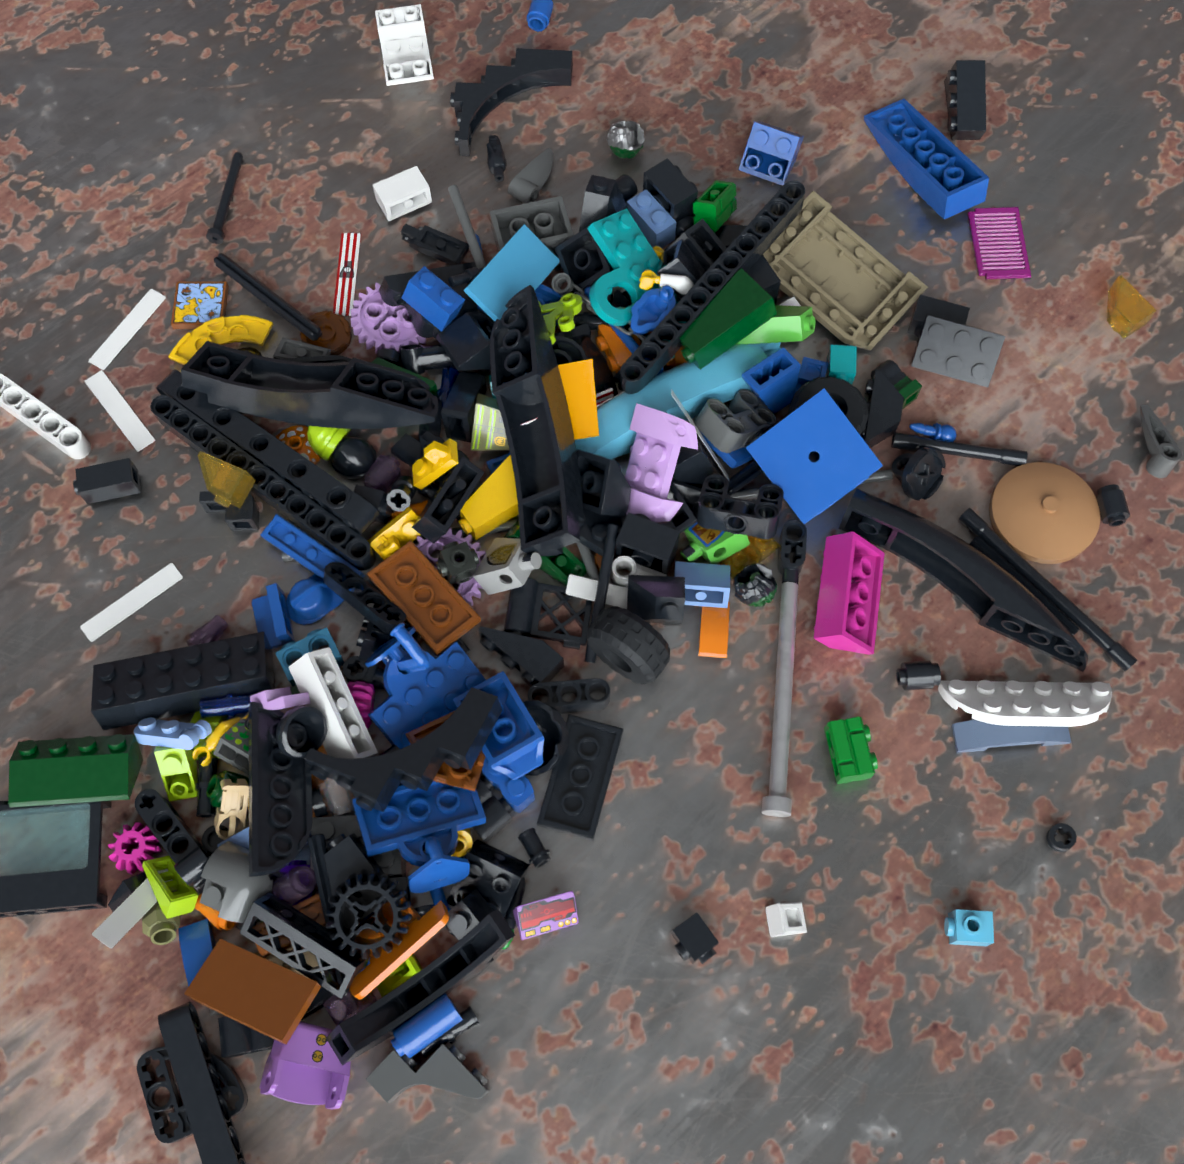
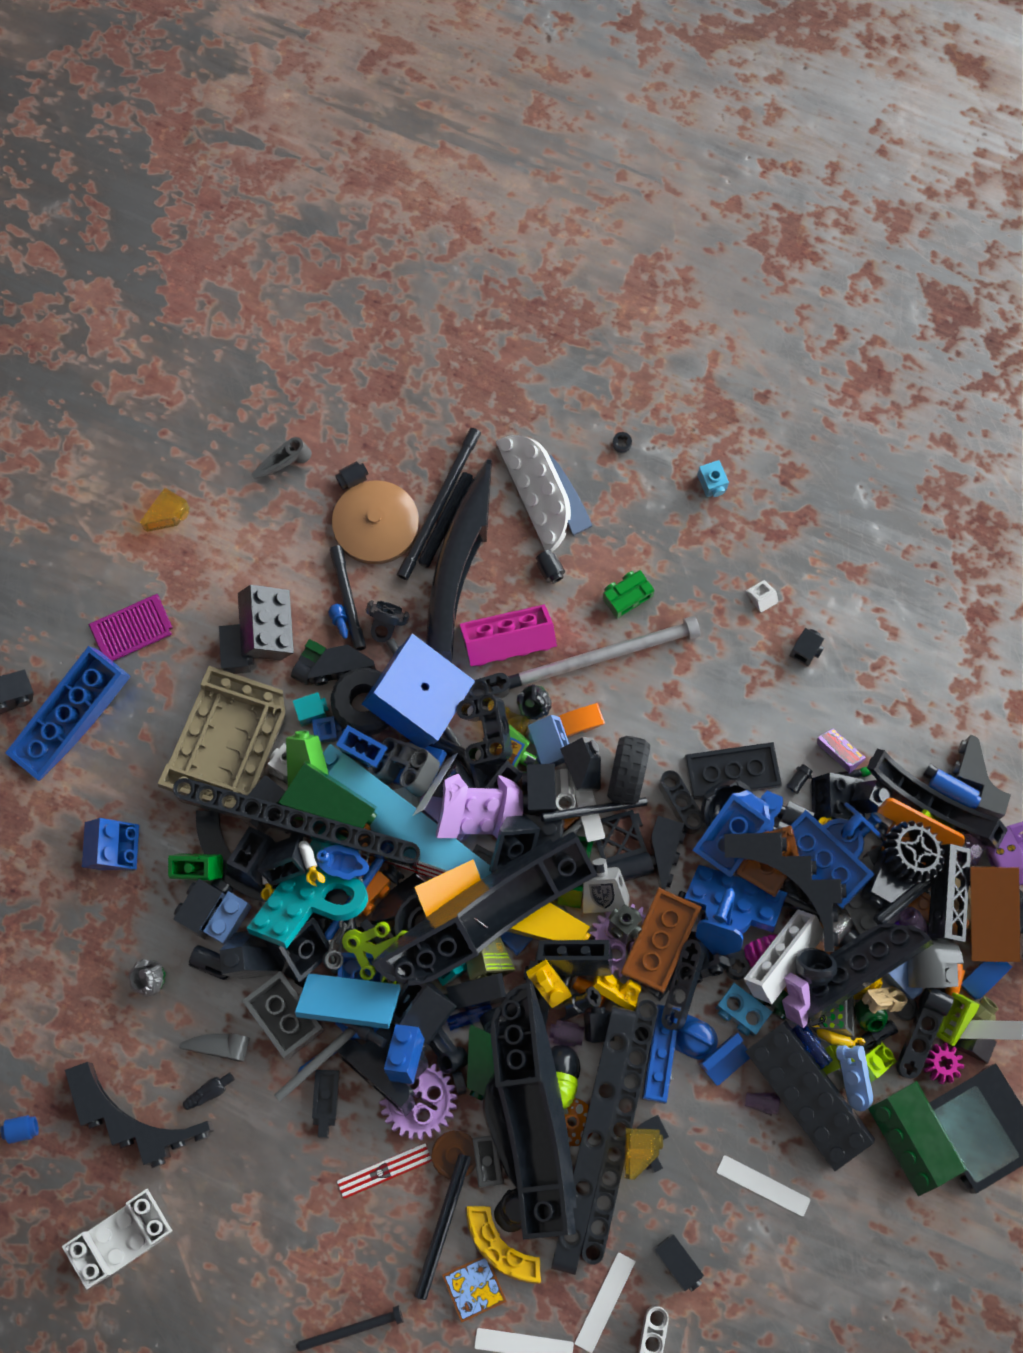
camera: 115 degrees left, 5 degrees up
white brick [373,166,432,221] -> none

